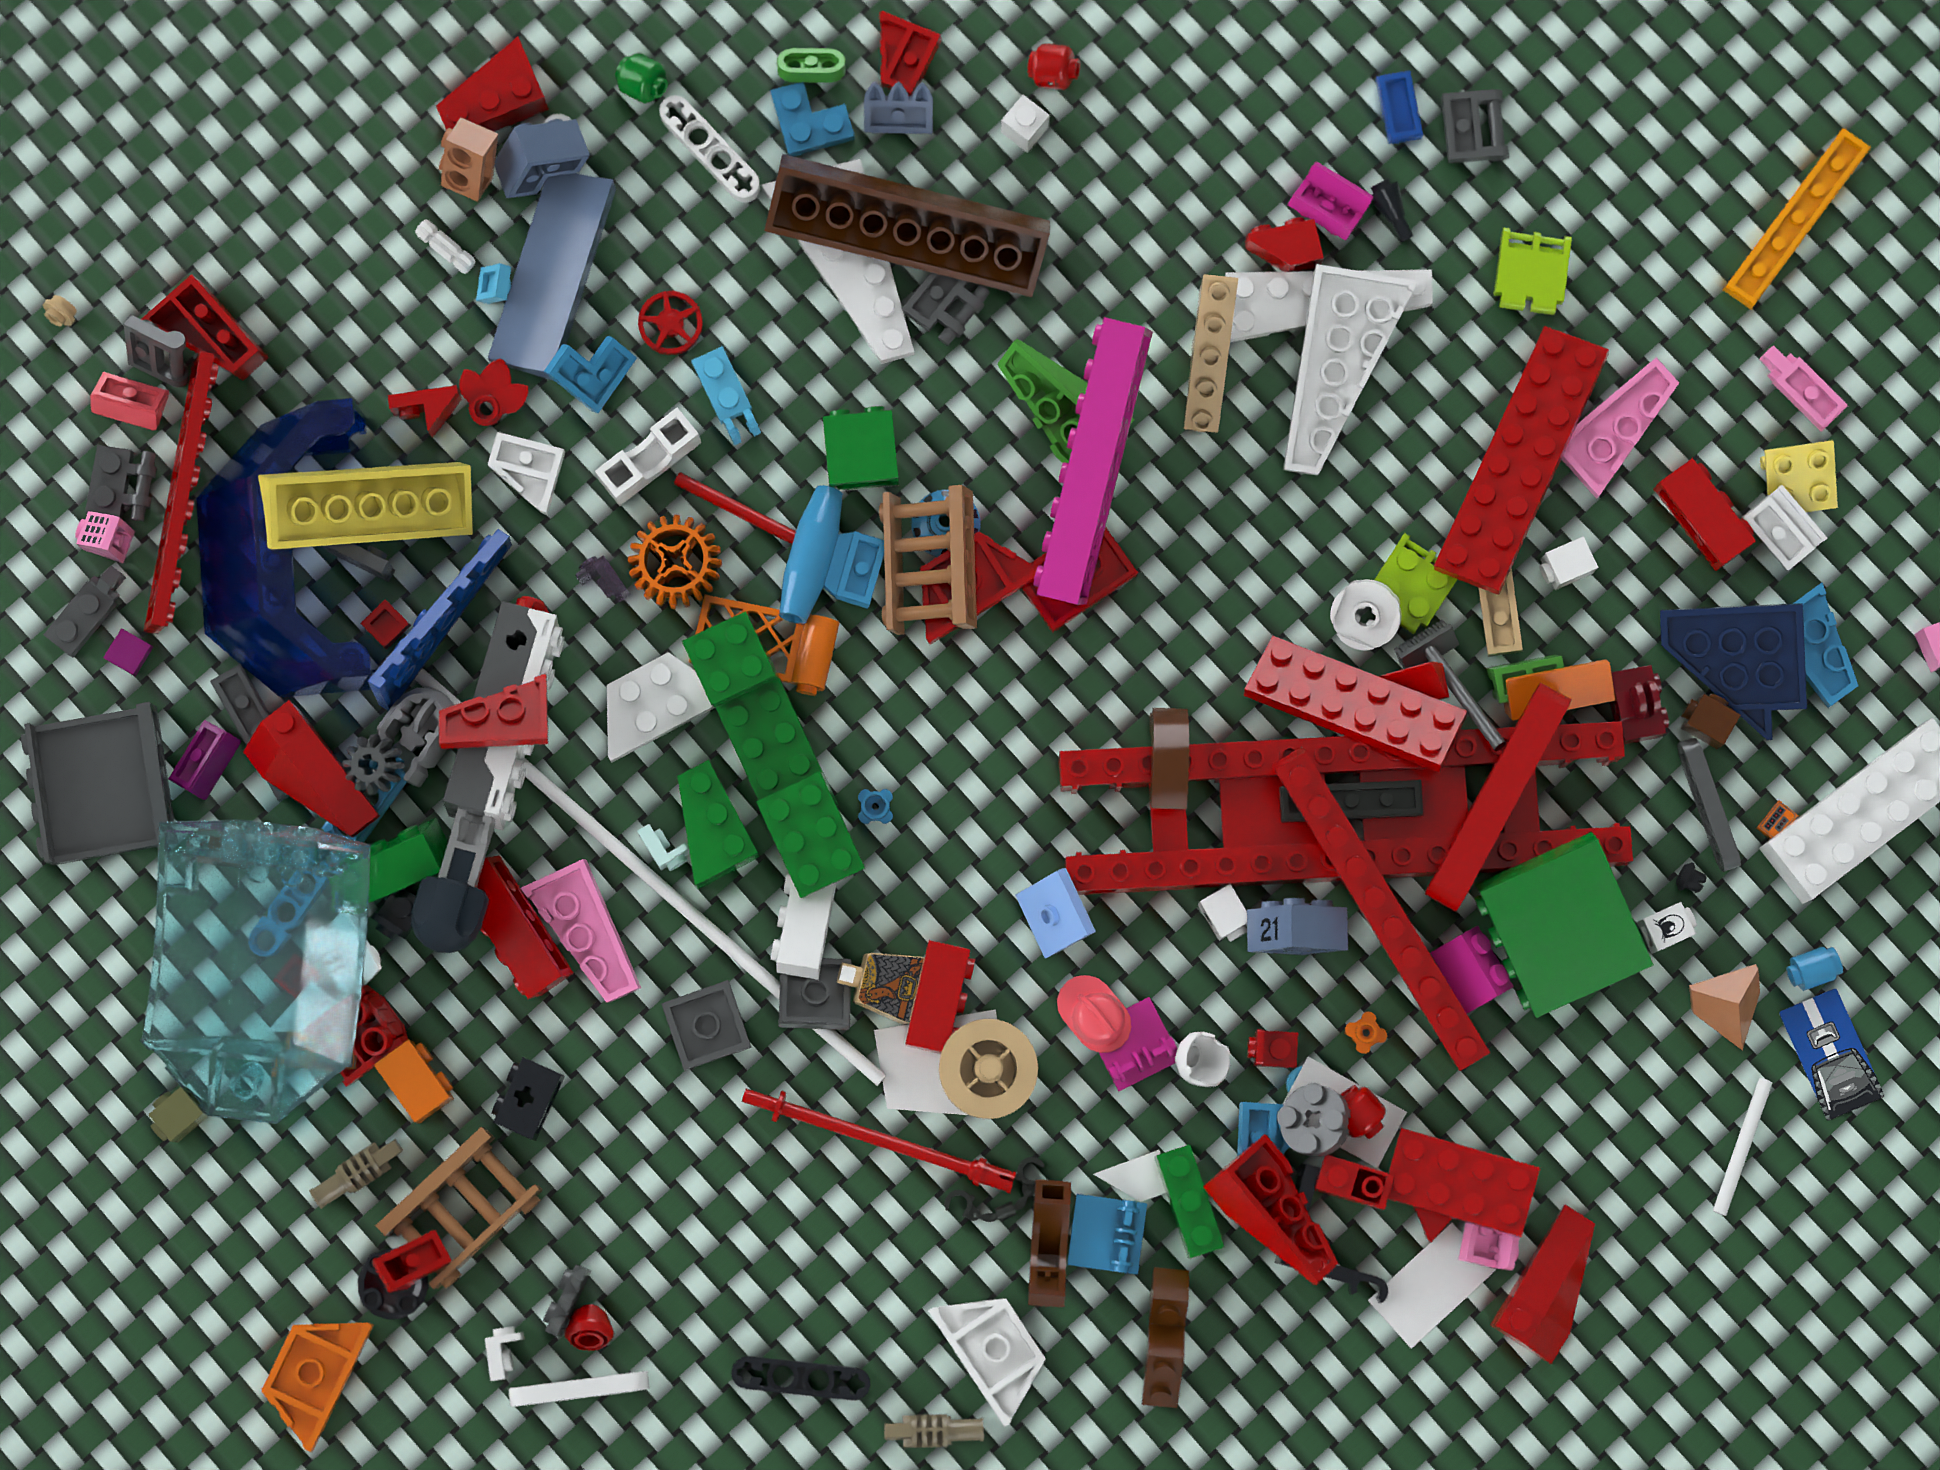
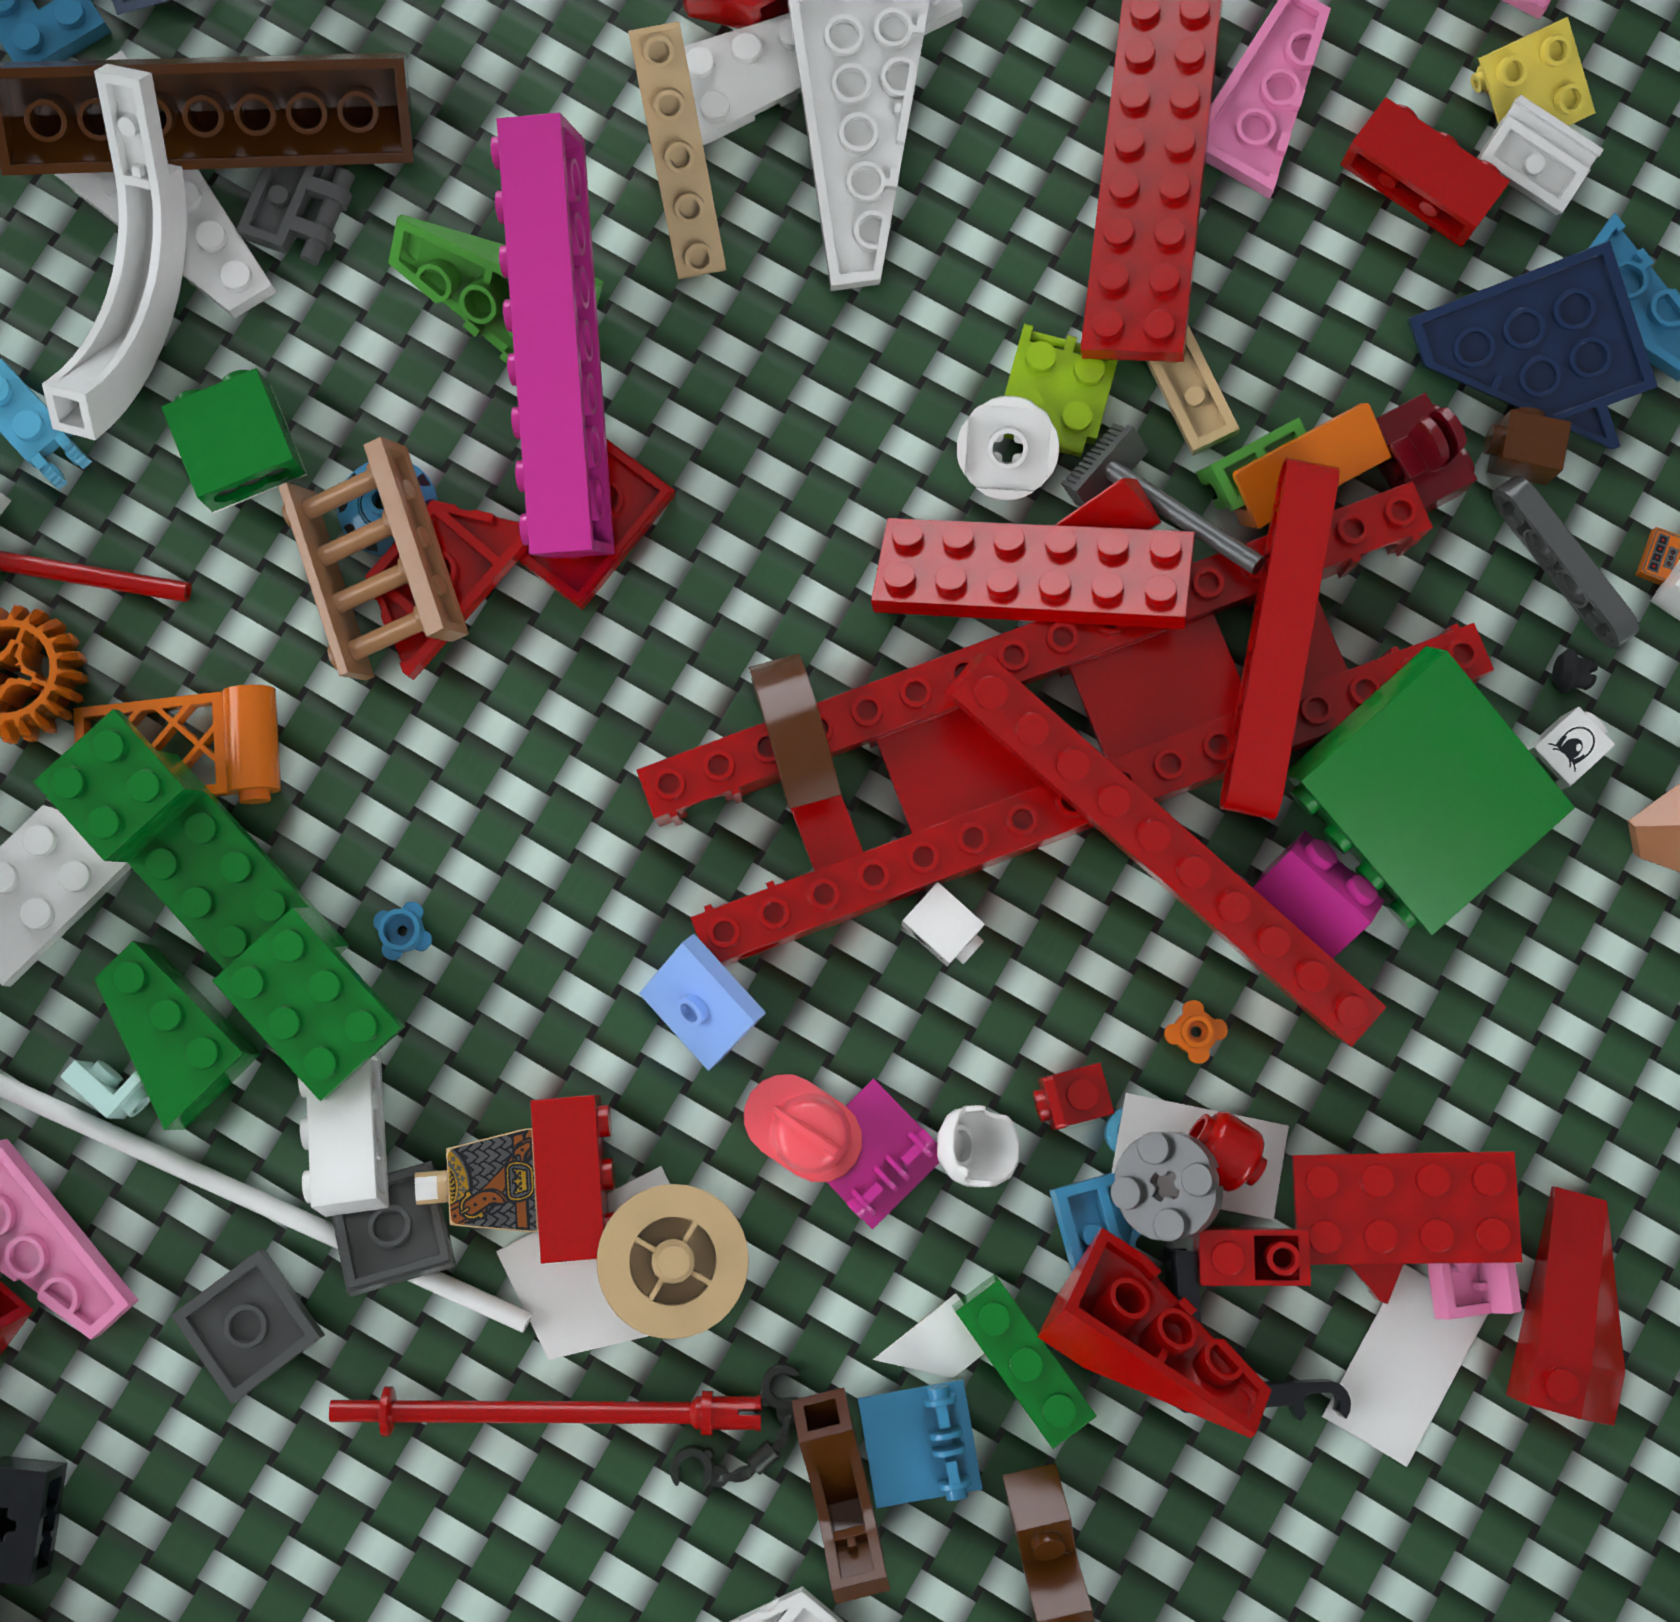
camera: 15 degrees left, 0 degrees up
dark azure plate [779,485,884,624] -> none
sand blue brick [1247,898,1348,955] -> none
pearl dark grey tile [1279,780,1423,823] -> none
white brick [1539,536,1598,590] -> none
none -> white arch [42,64,187,440]

